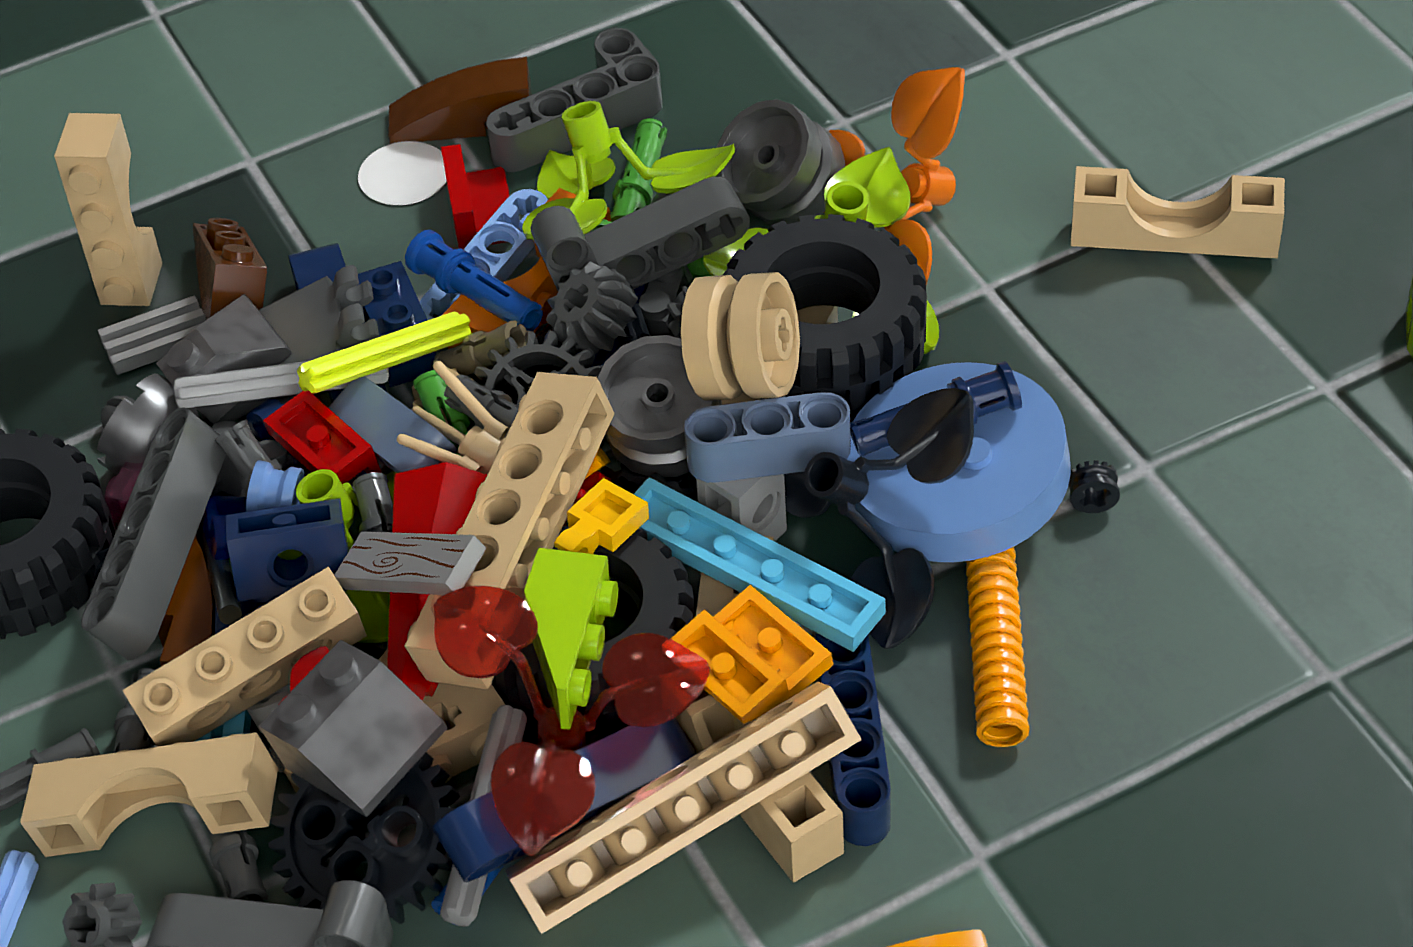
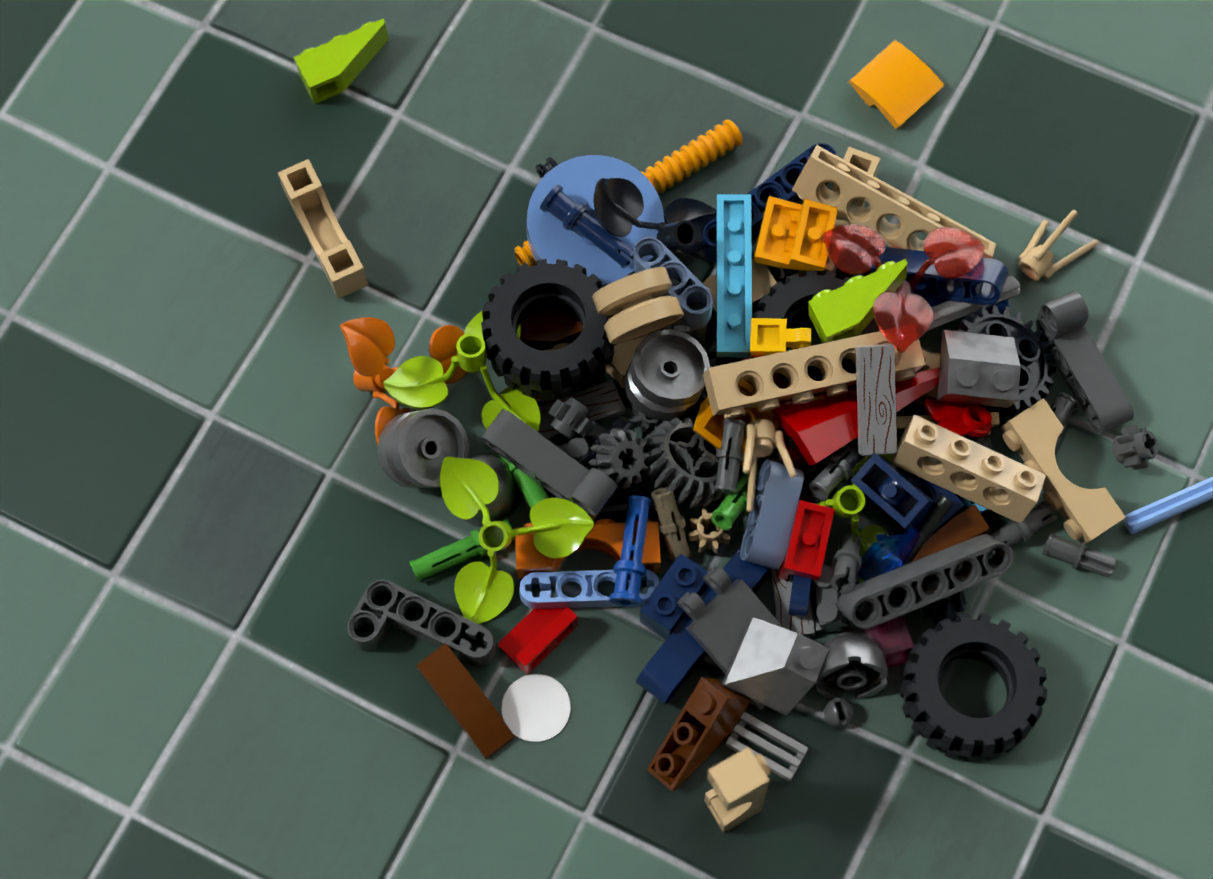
camera: 125 degrees left, 20 degrees up
light grey axle [173,361,389,409] -> none
medium blue wheel [246,460,304,512] -> none
neon yellow axle [297,311,472,394] -> none

